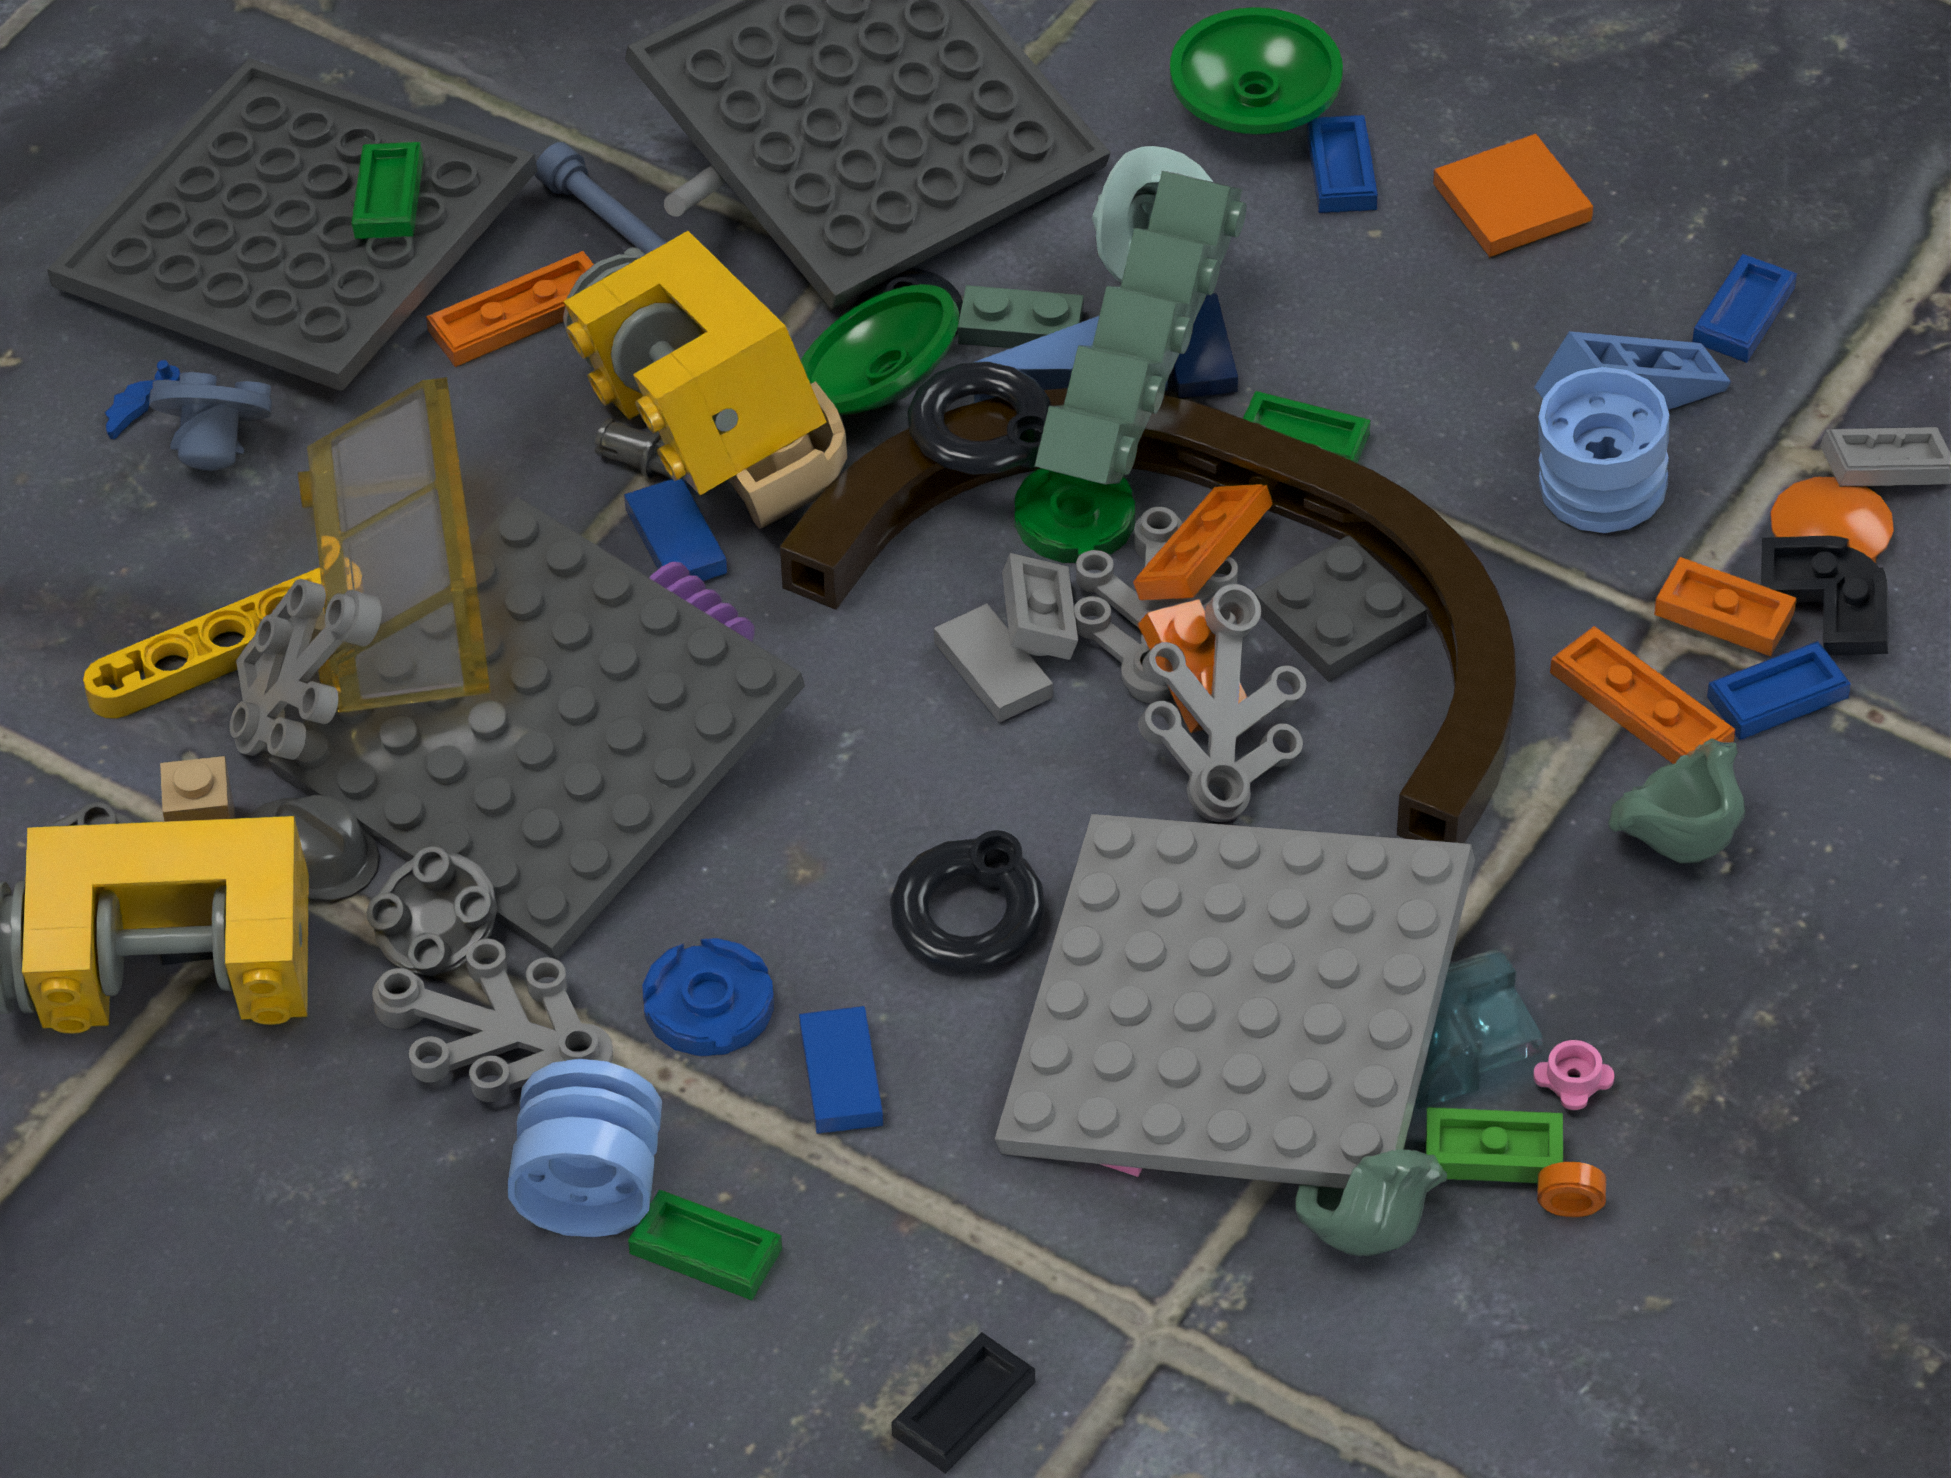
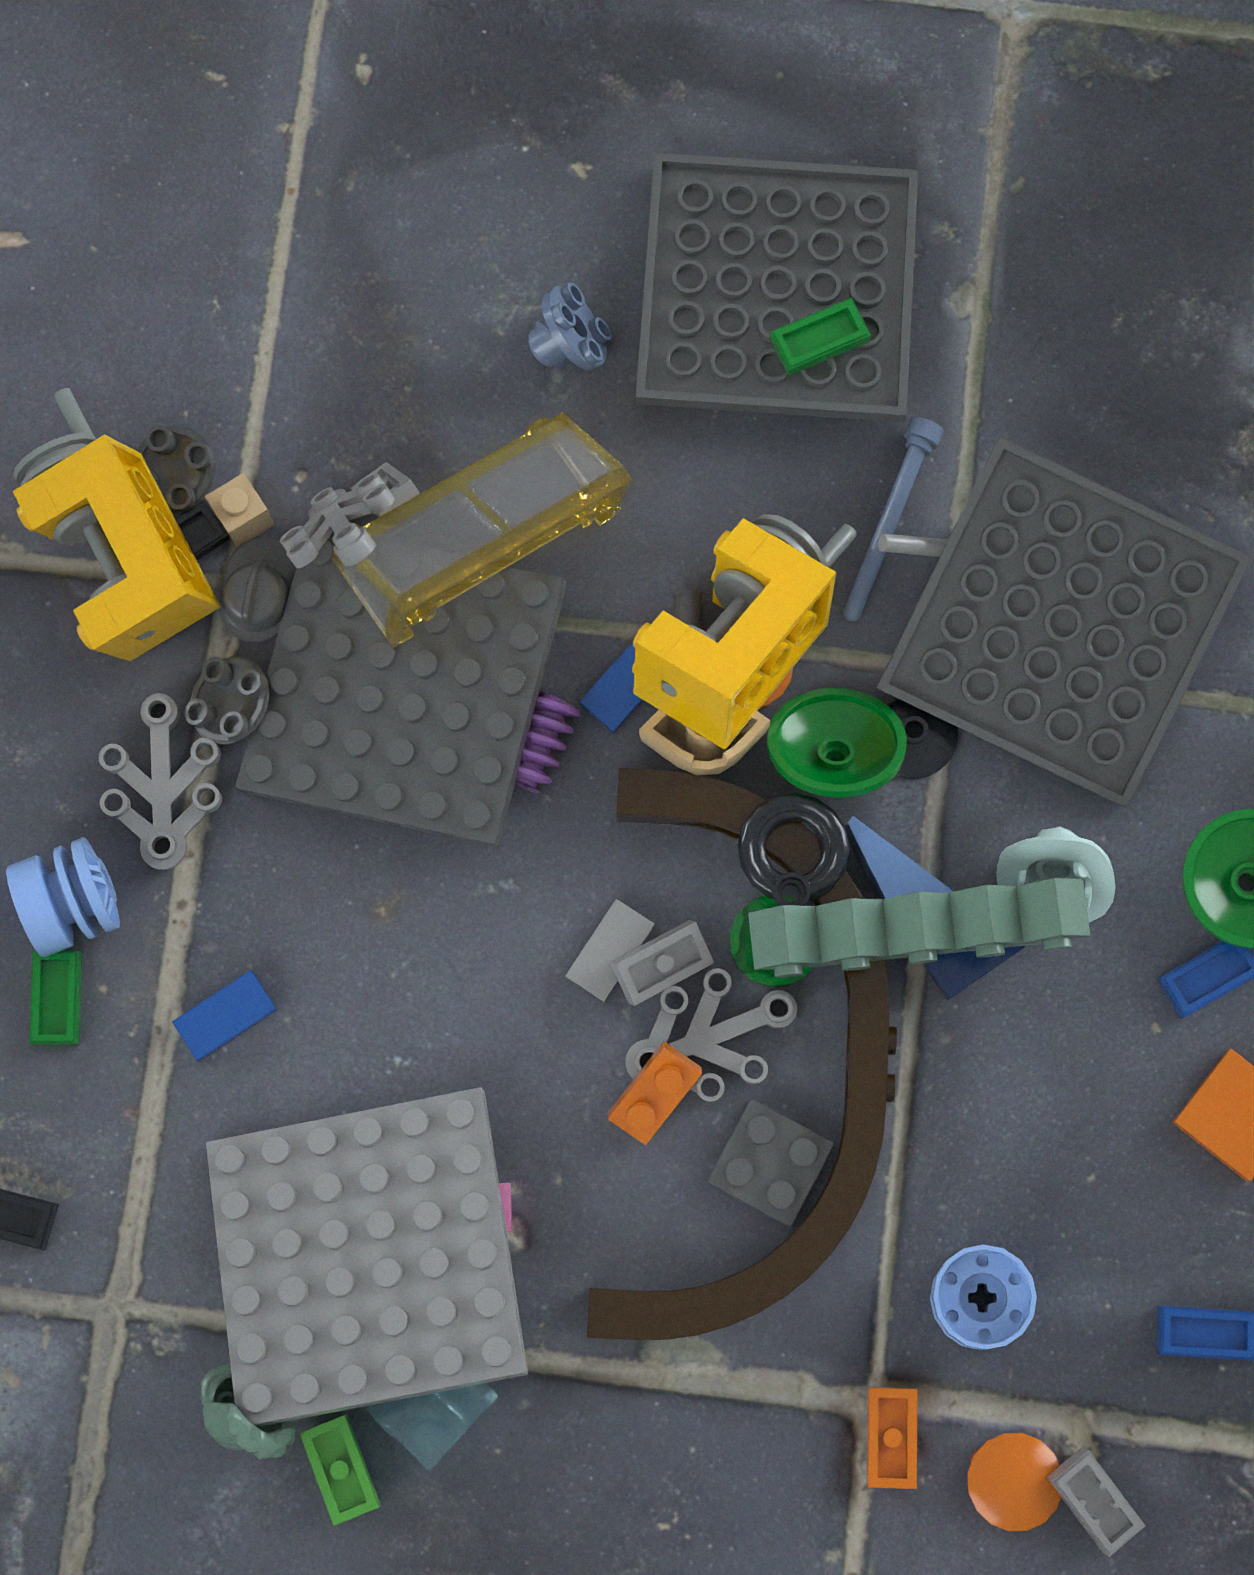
camera: 65 degrees right, 30 degrees up
yellow beam [83,561,370,718] -> none
blue piece [105,360,181,440] -> none
orange tile [426,251,594,367] -> none
blue tile [642,938,774,1056] -> none
black piece [890,830,1046,973] -> none
sand green plate [958,285,1084,348] -> none
orange tile [1133,484,1273,600] -> none
light grey plant [1138,584,1307,822] -> none
green tile [1243,391,1371,463] -> none
bright pink plate [1533,1040,1614,1110] -> none
medium blue slope [1534,331,1731,410] -> none
orange tile [1537,1162,1606,1217] -> none
orange tile [1550,626,1735,764] -> none
sand green hair [1608,738,1746,864] -> none
blue tile [1707,641,1851,740] -> none
black plate [1761,536,1889,656] -> none

